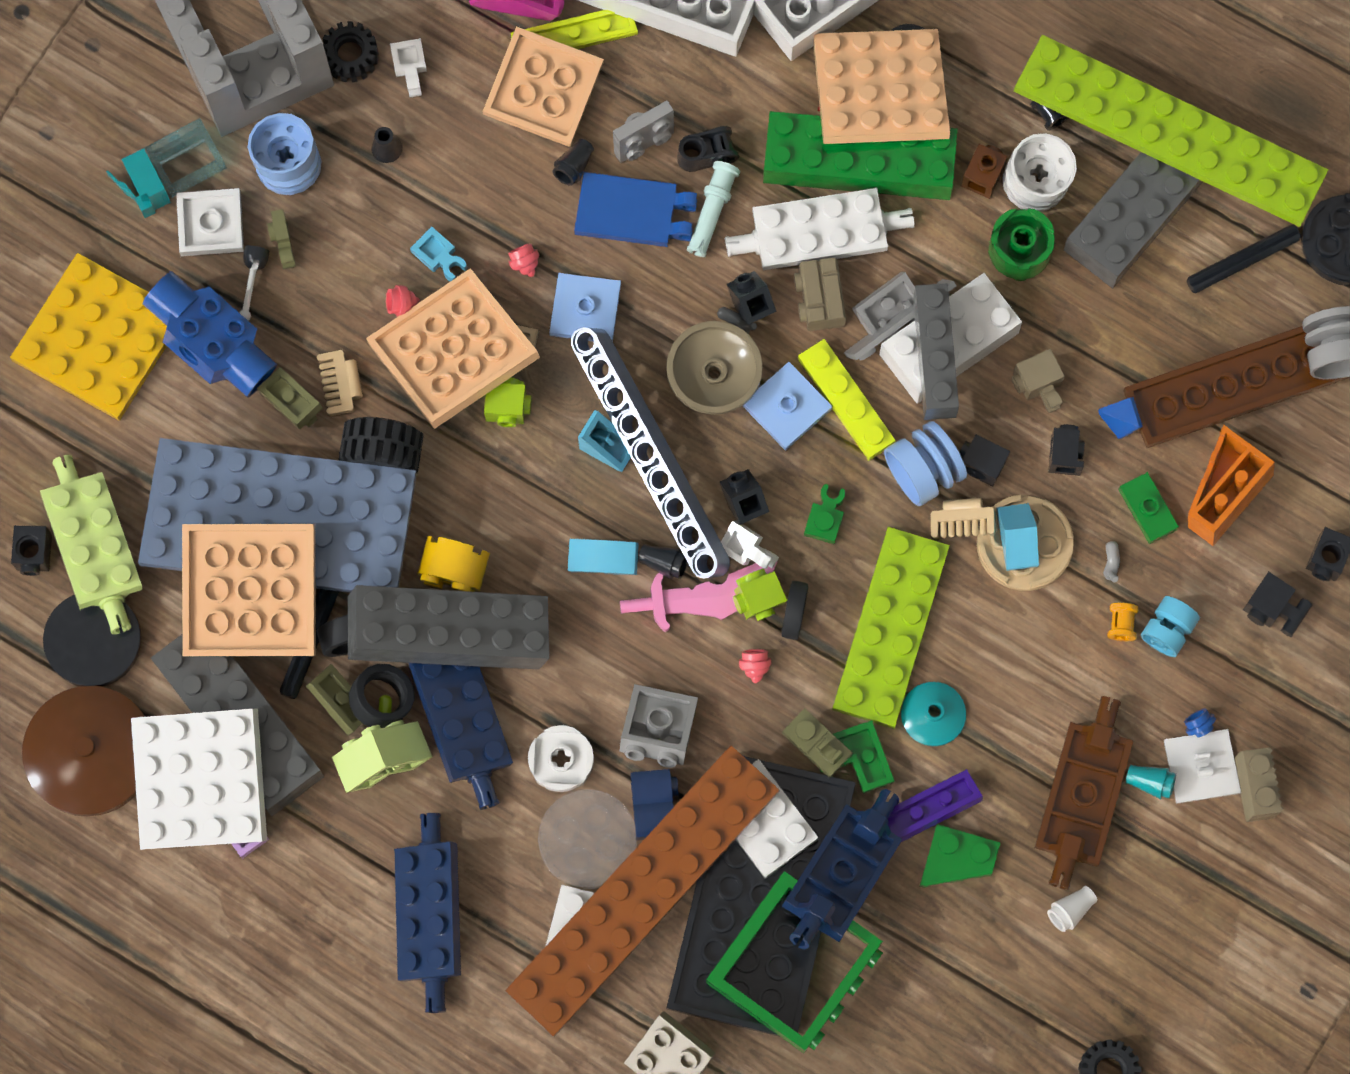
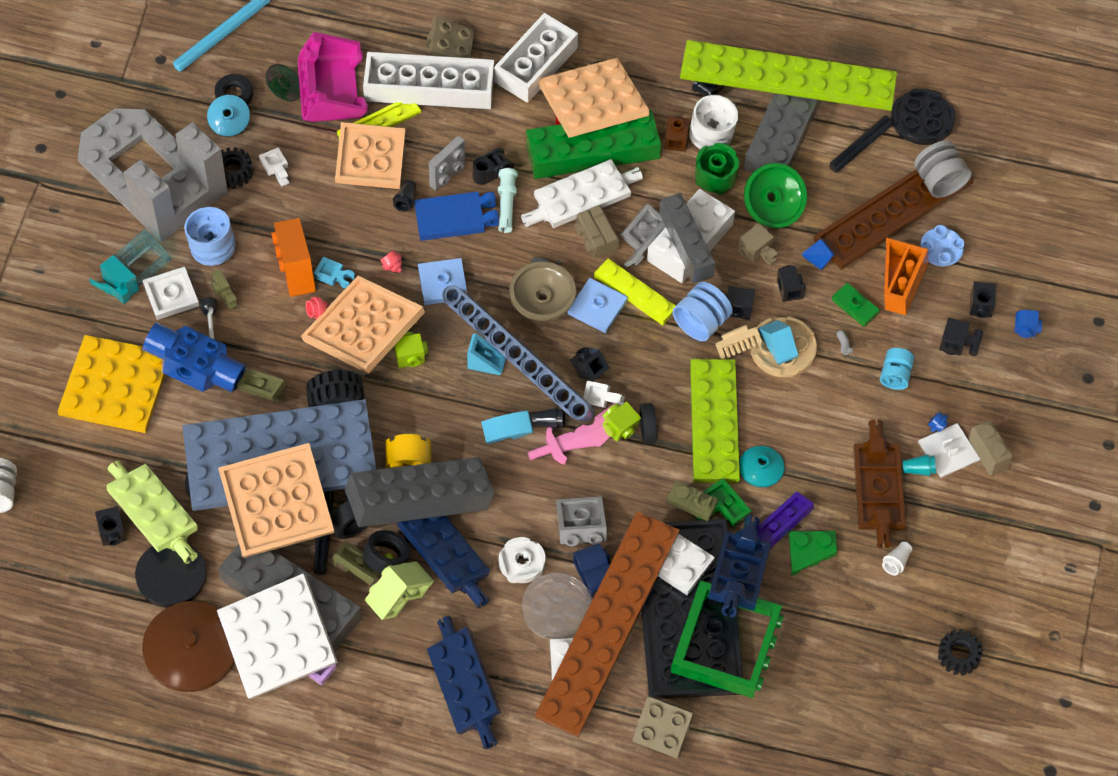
camera: 20 degrees left, 15 degrees down
tan piece [317,350,363,416] -> none
black cone [371,127,403,163] -> none
black brick [726,271,777,325] -> none
coral plate [739,649,771,683] -> none
green plate [804,484,845,545] -> none
light orange bush [1107,603,1138,641] -> none
none -> orange wedge [271,218,316,297]
none -> green dish [744,163,807,228]
none -> light blue dish [920,225,964,267]

